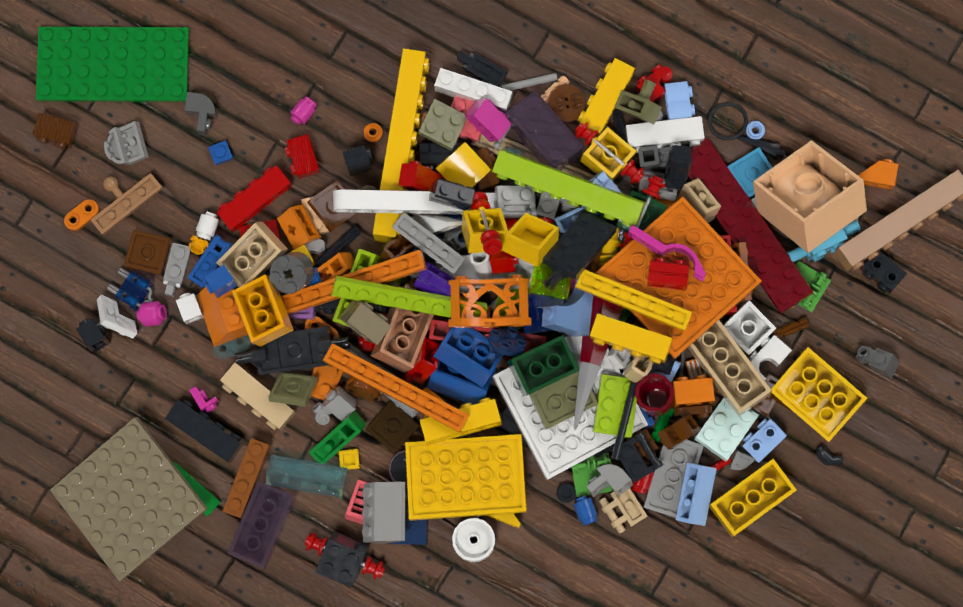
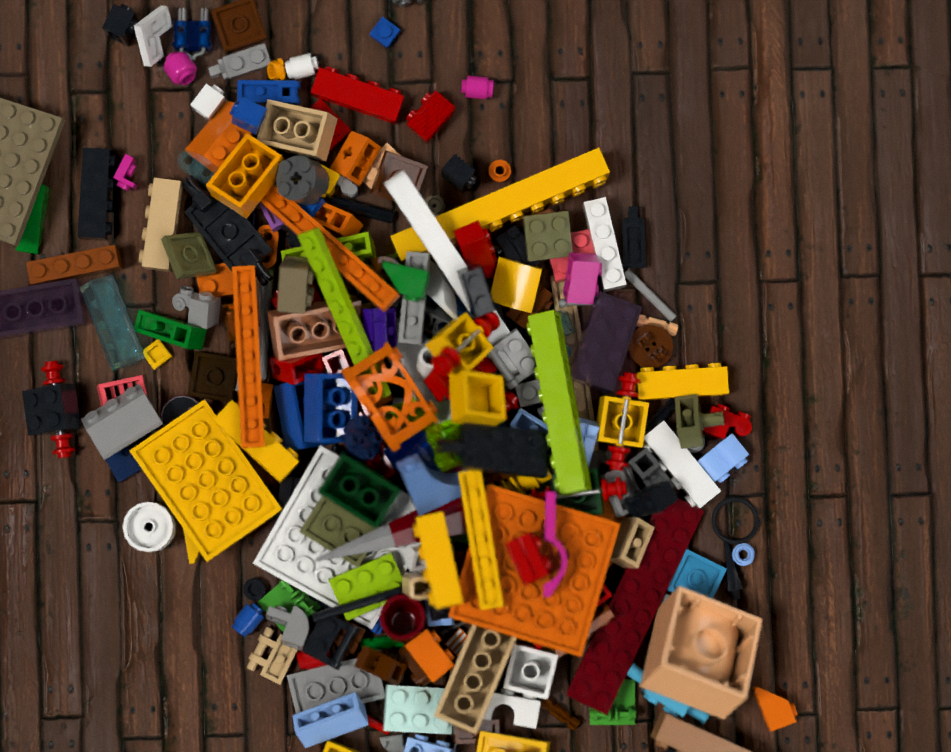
camera: 55 degrees right, 5 degrees up
none -> green slope [383,261,431,303]

